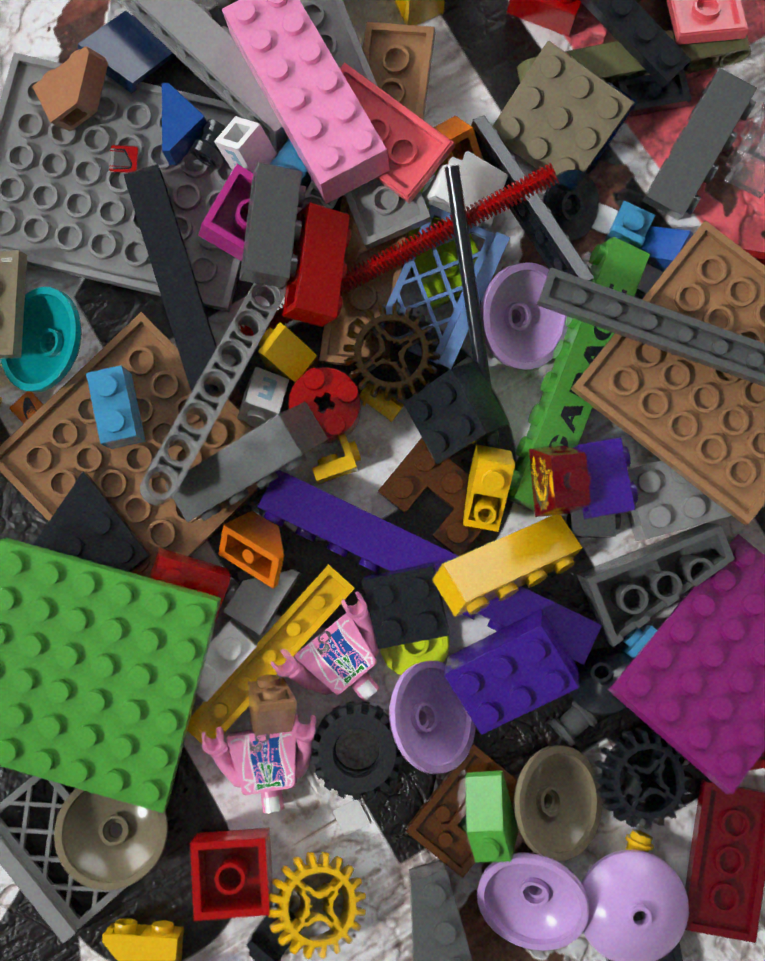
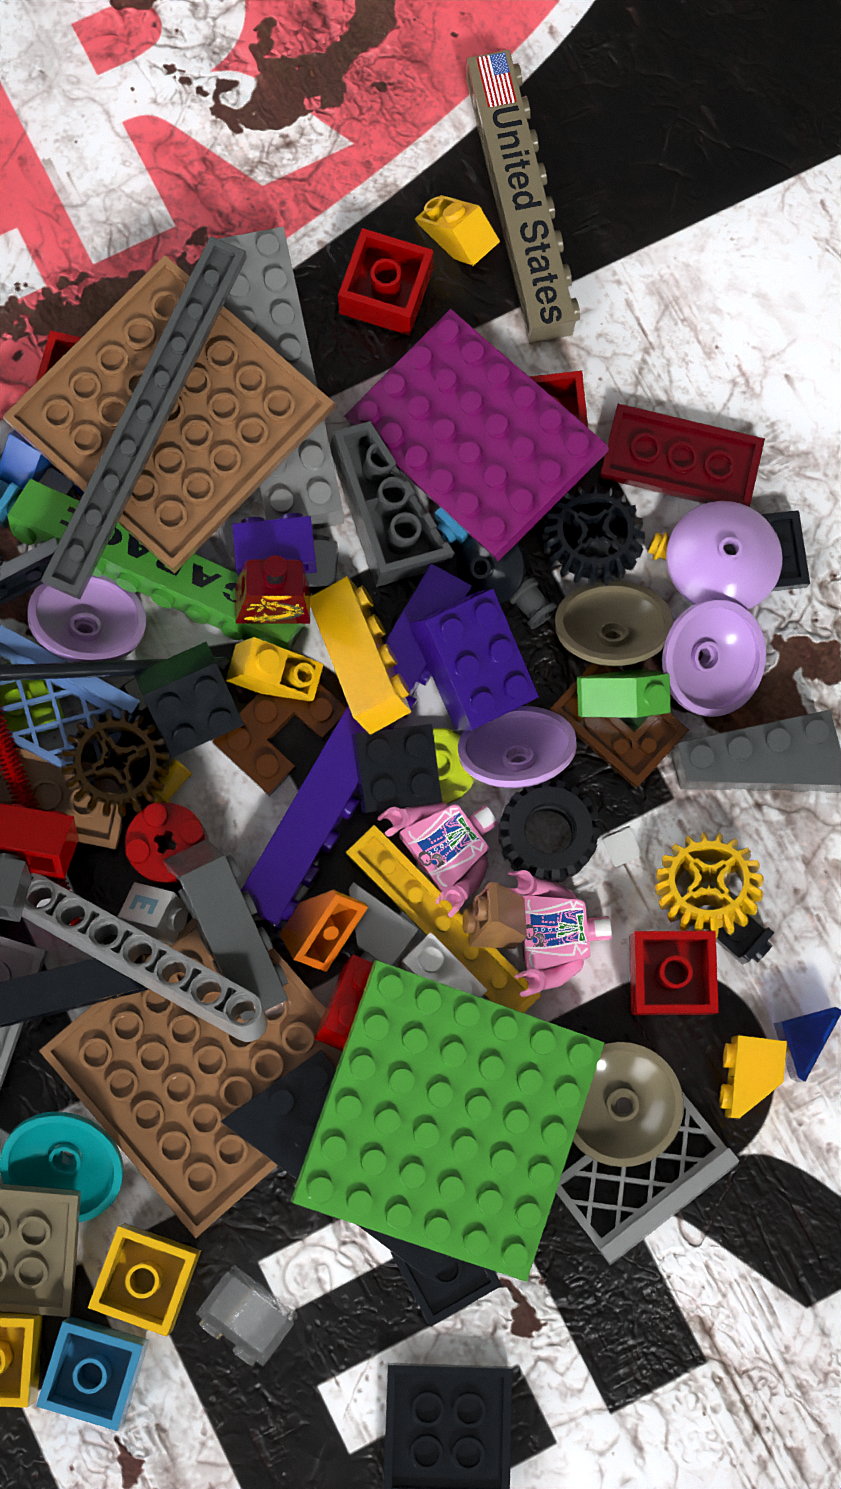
camera: 85 degrees left, 5 degrees down
orange sticker [10,391,44,424] -> none
dark azure brick [86,365,146,449] -> none
yellow slope [258,322,319,386] -> none
yellow bracket [312,434,361,485] -> none

